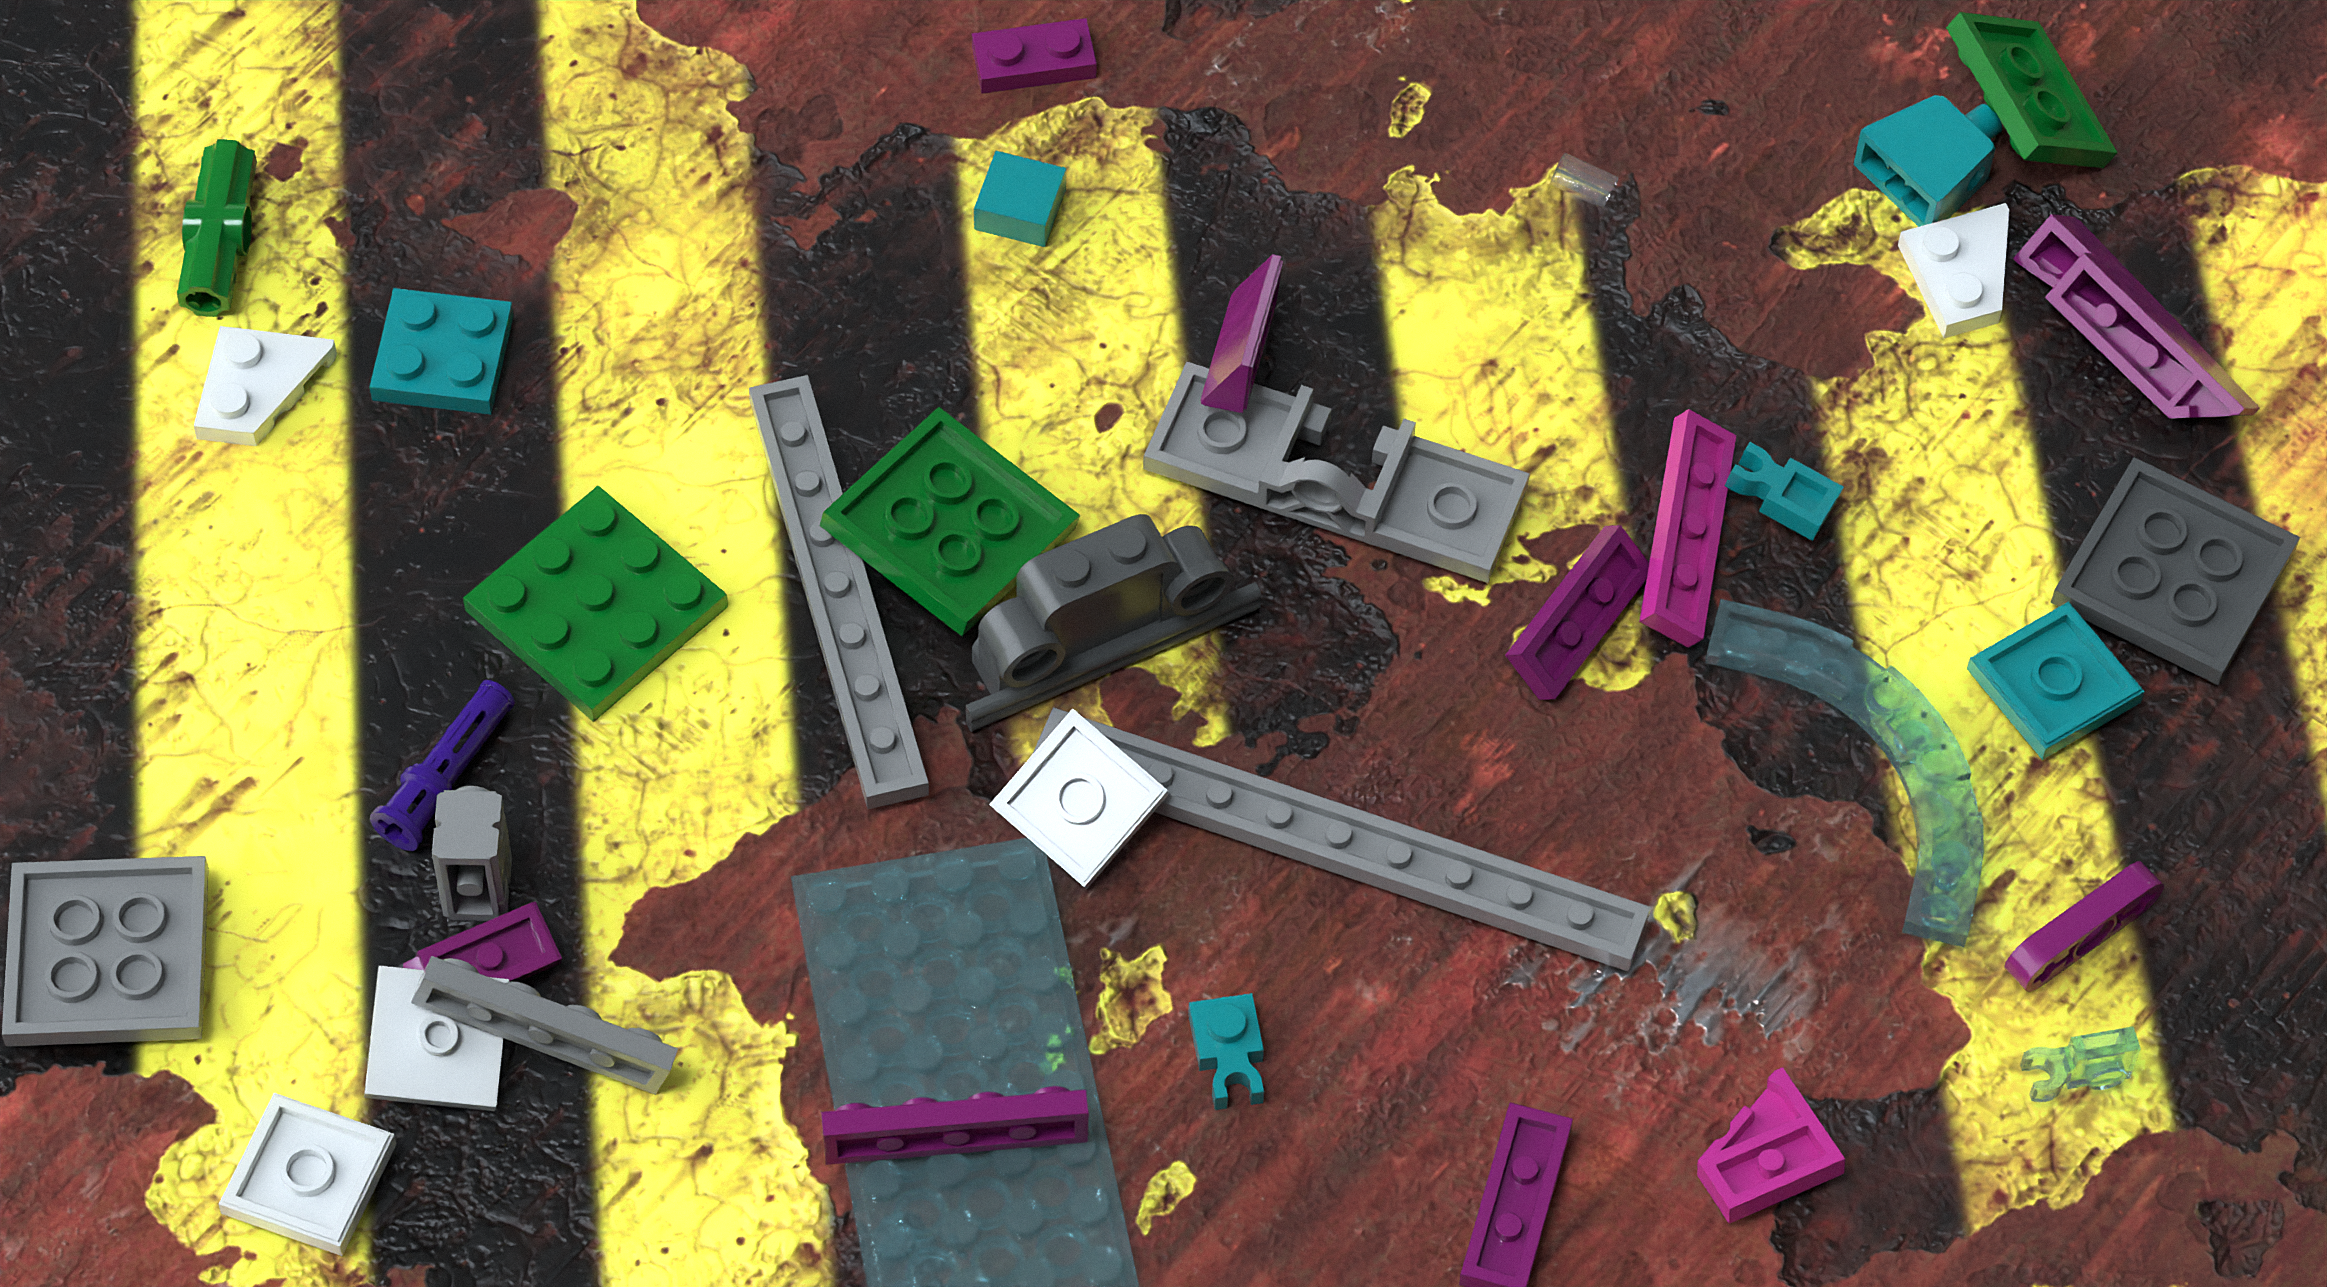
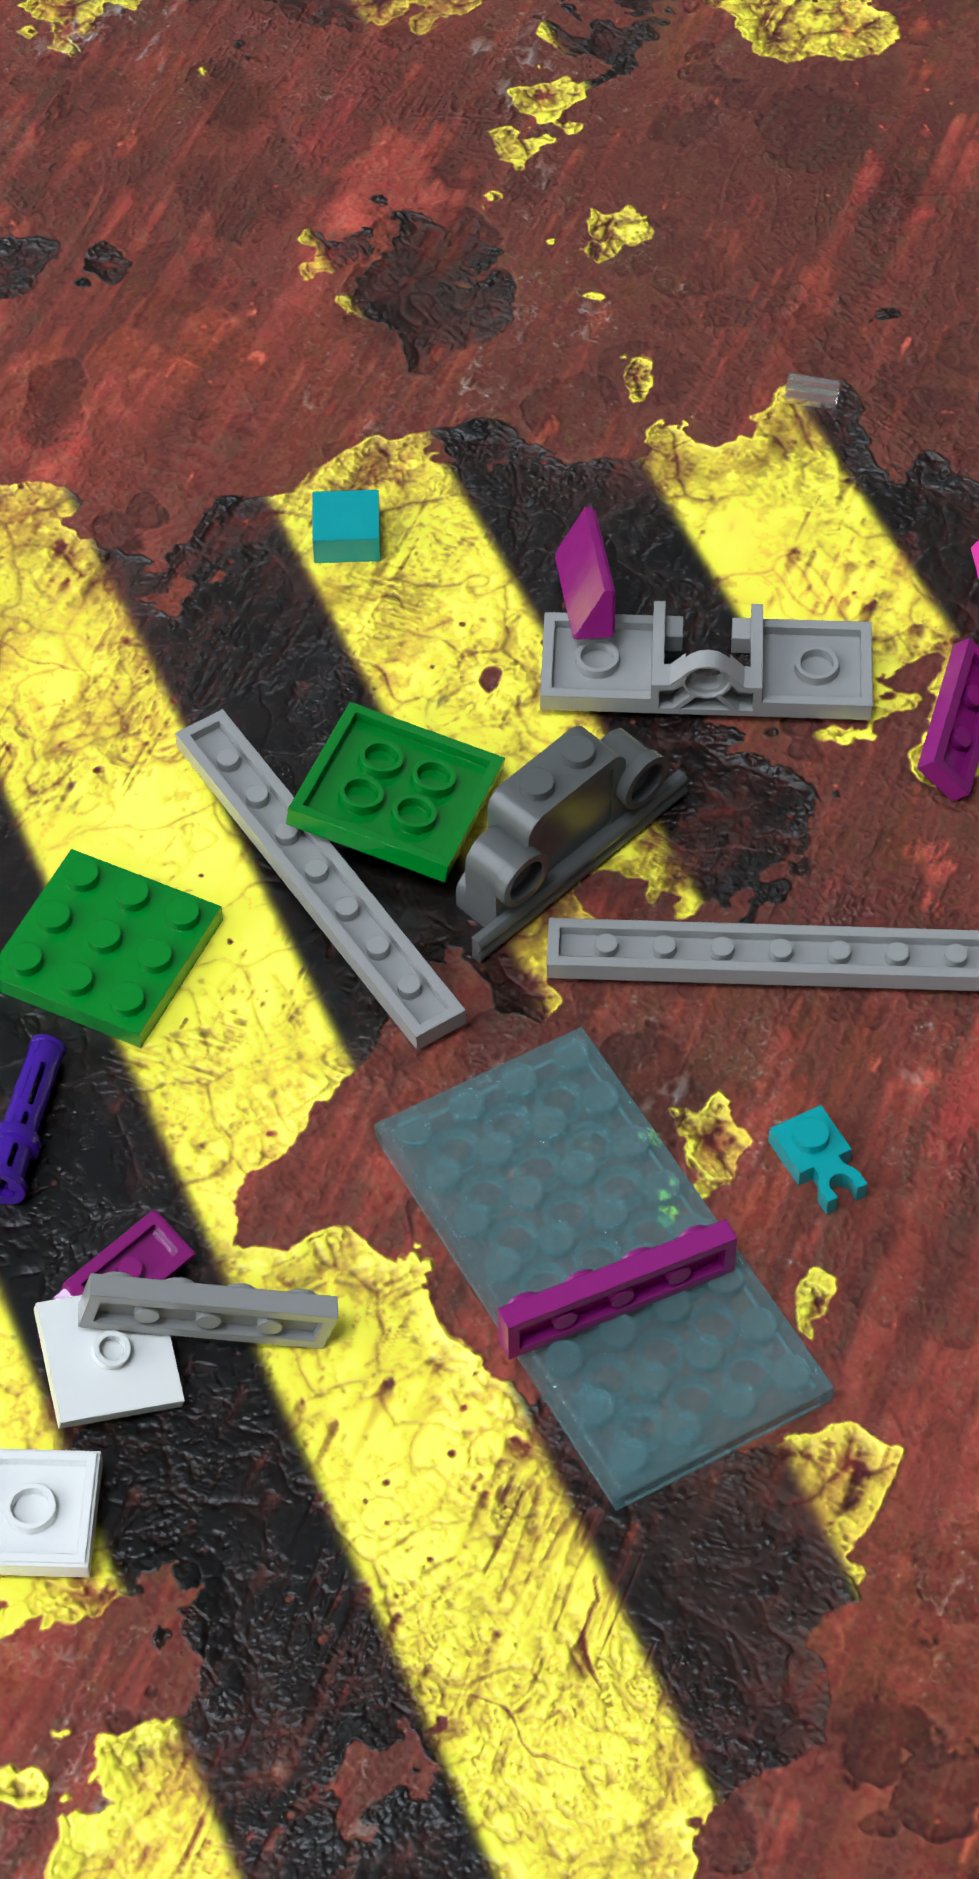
camera: 15 degrees left, 5 degrees down
light grey brick [432,786,512,921] -> none
magenta plate [972,18,1097,94] -> none
white plate [989,709,1170,889] -> none

